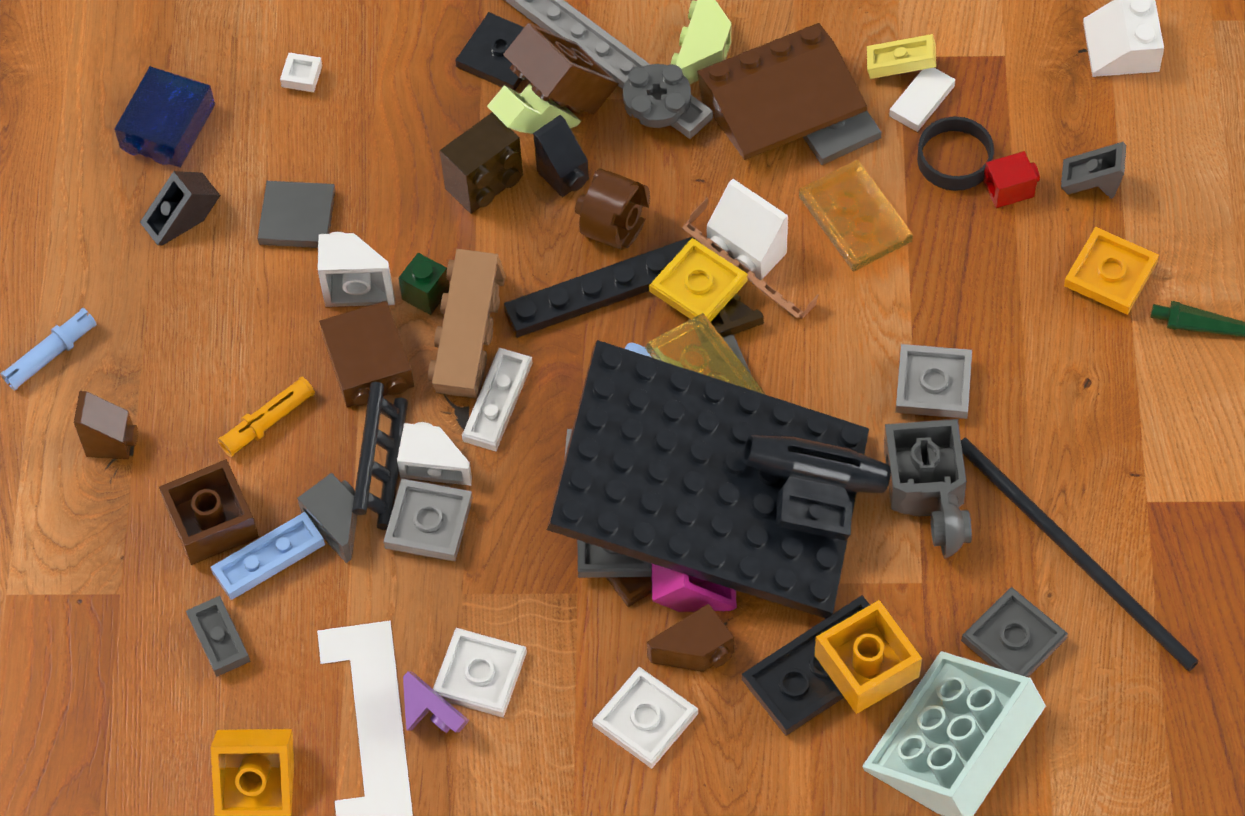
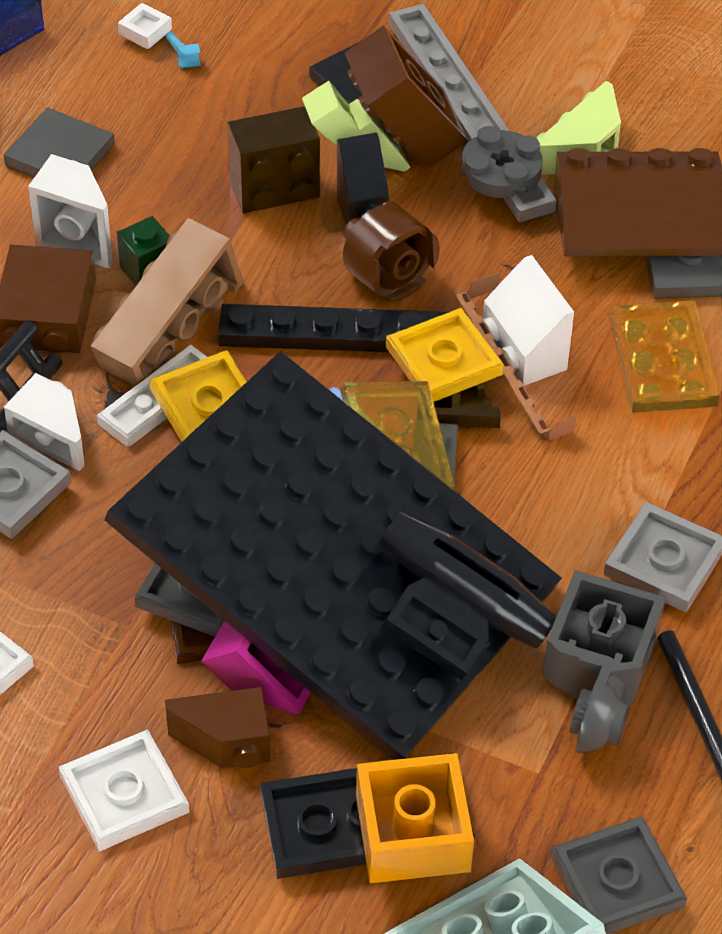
camera: 20 degrees right, 10 degrees down
none -> yellow tile [149,350,246,442]
none -> medium azure hand [166,32,201,69]

